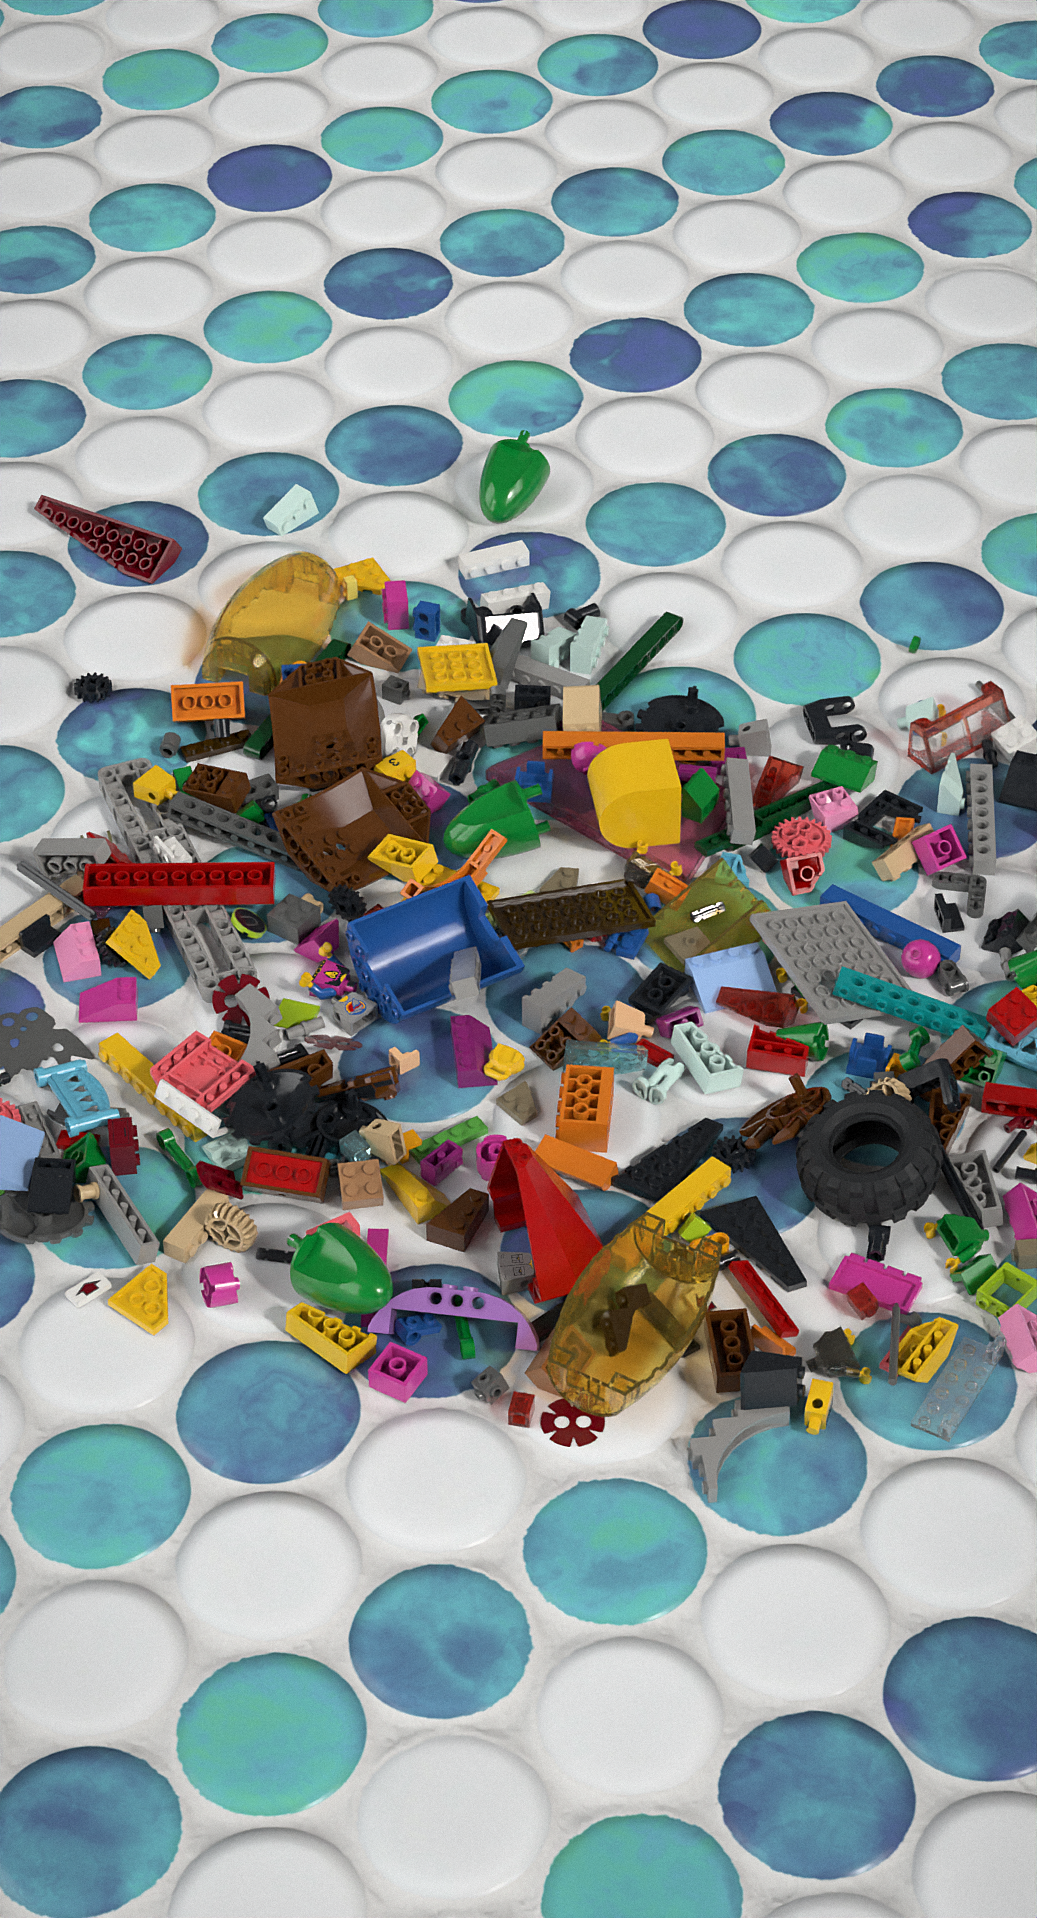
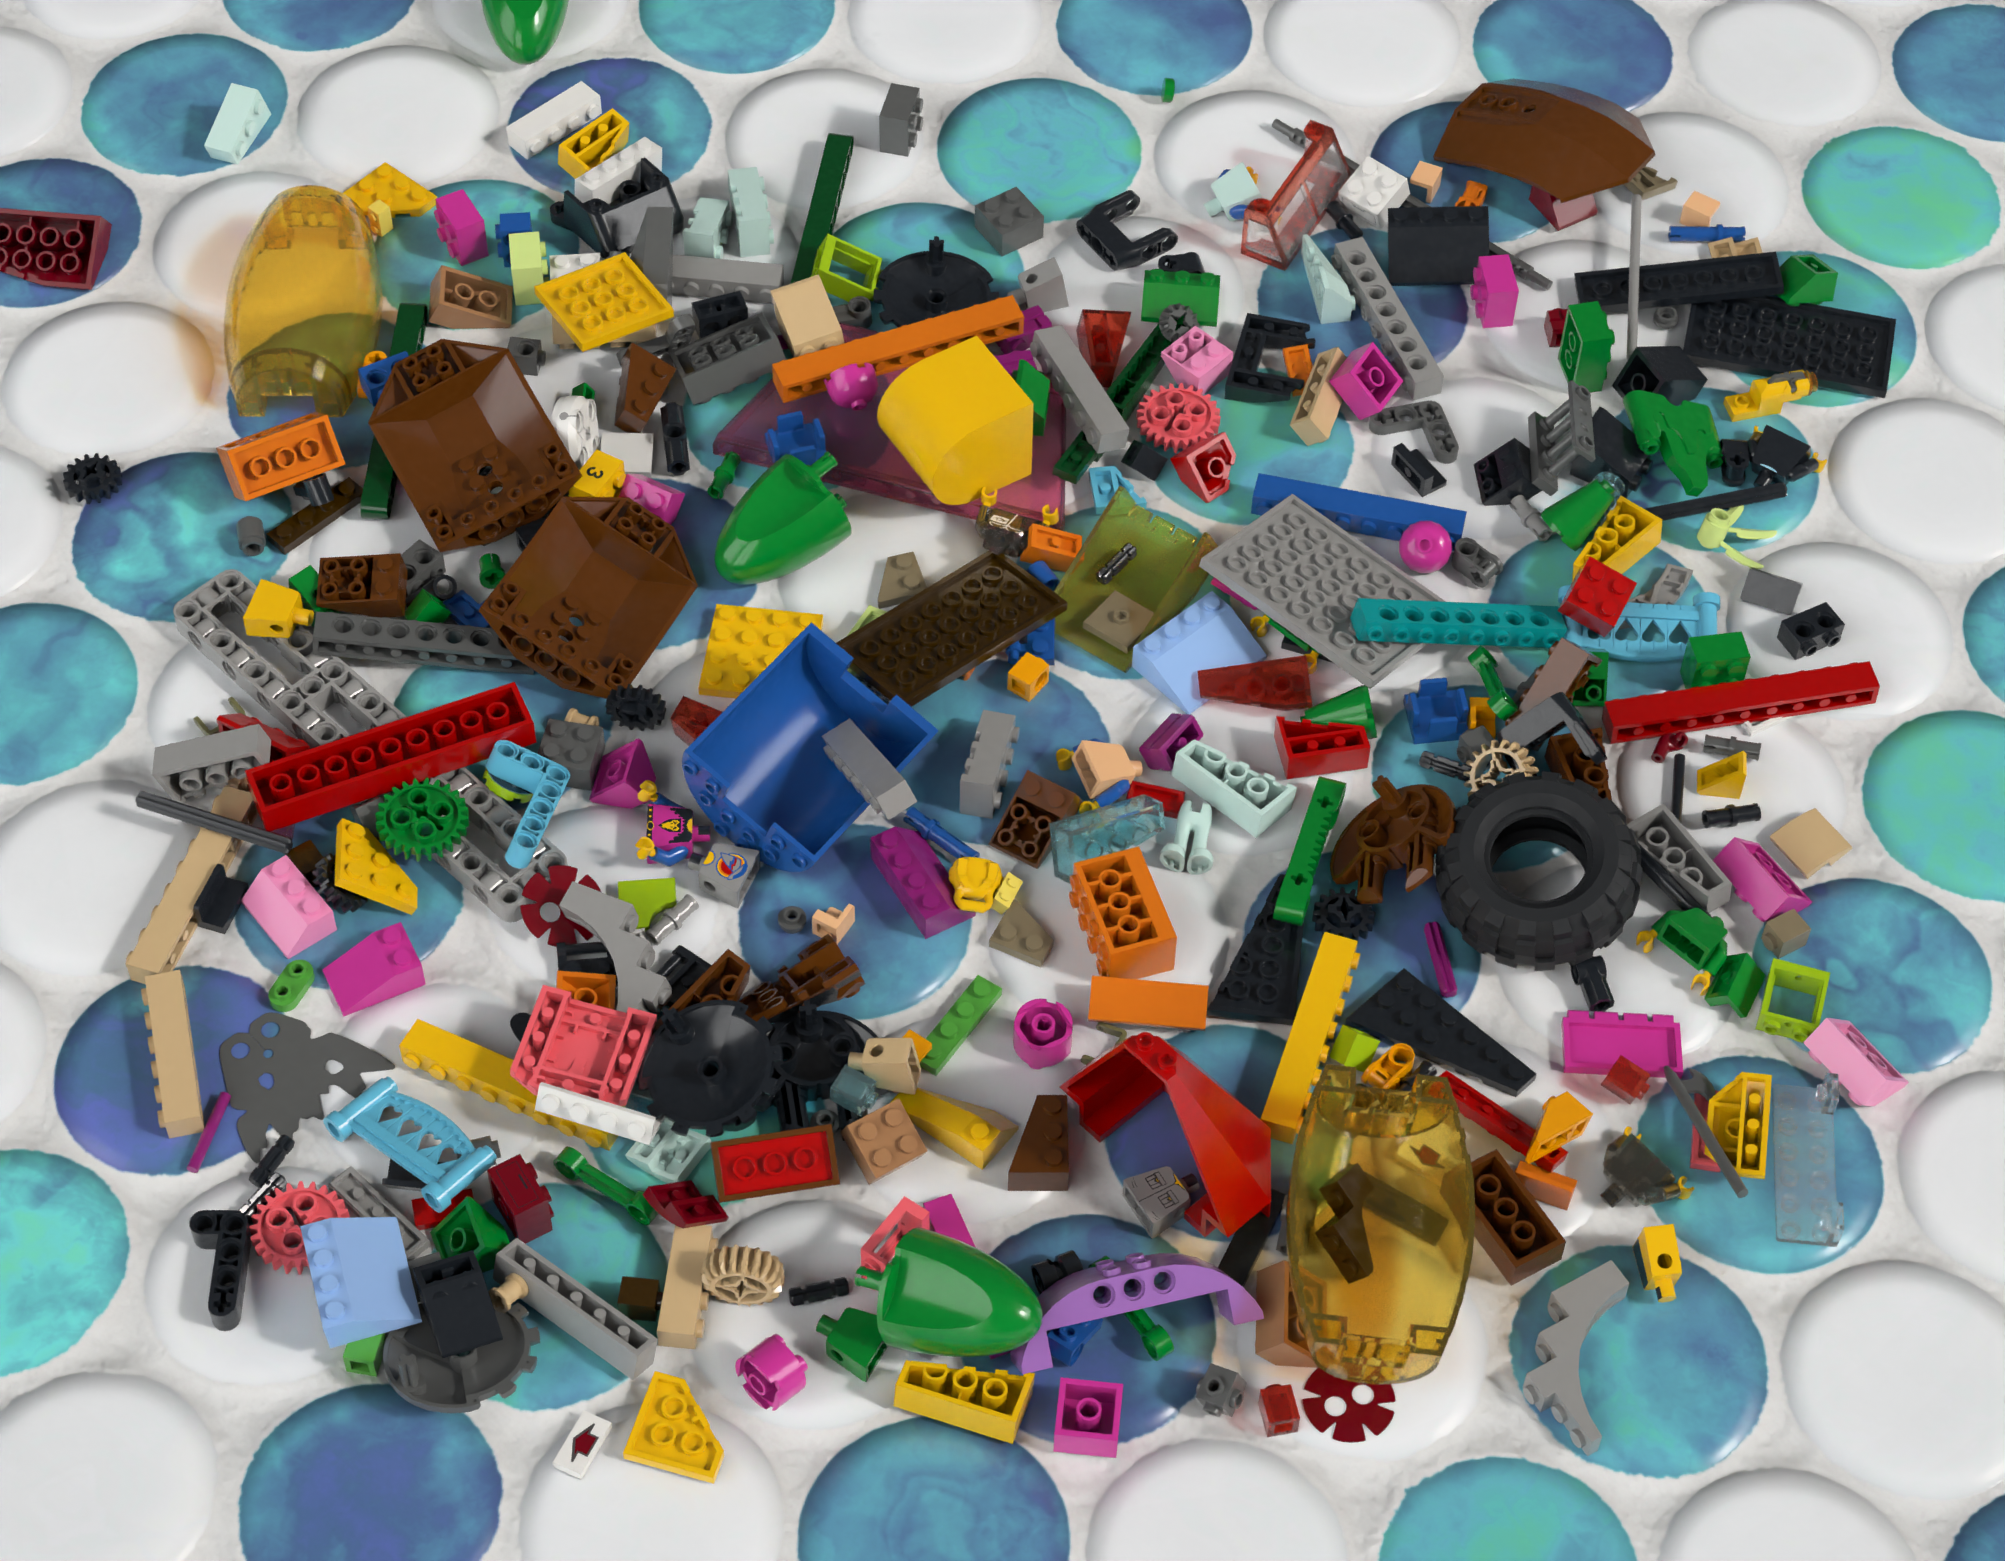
camera: 25 degrees left, 10 degrees up
white bracket [153,836,192,863] -> none
dark red piece [304,1035,362,1050] -> none
yellow slope [368,834,438,883] -> none
orange arch [400,829,508,899] -> none
magenta brick [420,1139,463,1186] -> none
black piece [564,603,600,630] -> none
black slope [628,962,693,1026] -> none
black slope [740,1350,806,1410] -> none
none -> bright green plate [268,960,315,1012]
none -> green gear [375,778,469,862]
none -> medium azure beam [486,740,570,869]
none -> yellowish green brick [509,231,549,306]
none -> yellow wedge [558,108,630,179]
none -> dark brown brick [617,1276,663,1322]
none -> dark grey plate [778,906,807,934]
none -> lime window [811,234,883,302]
none -> green torso [816,1307,888,1382]
none -> dark grey brick [879,83,923,157]
none -> blue pin [903,807,980,859]
none -> dark grey brick [975,187,1044,256]
none -> light yellow piece [991,872,1023,915]
none -> light orange brick [1007,652,1049,702]
none -> dark grey gear [1159,303,1199,342]
none -> green gear [1273,776,1347,926]
none -> magenta axle [1424,921,1458,998]
none -> light orange slope [1525,1092,1593,1164]

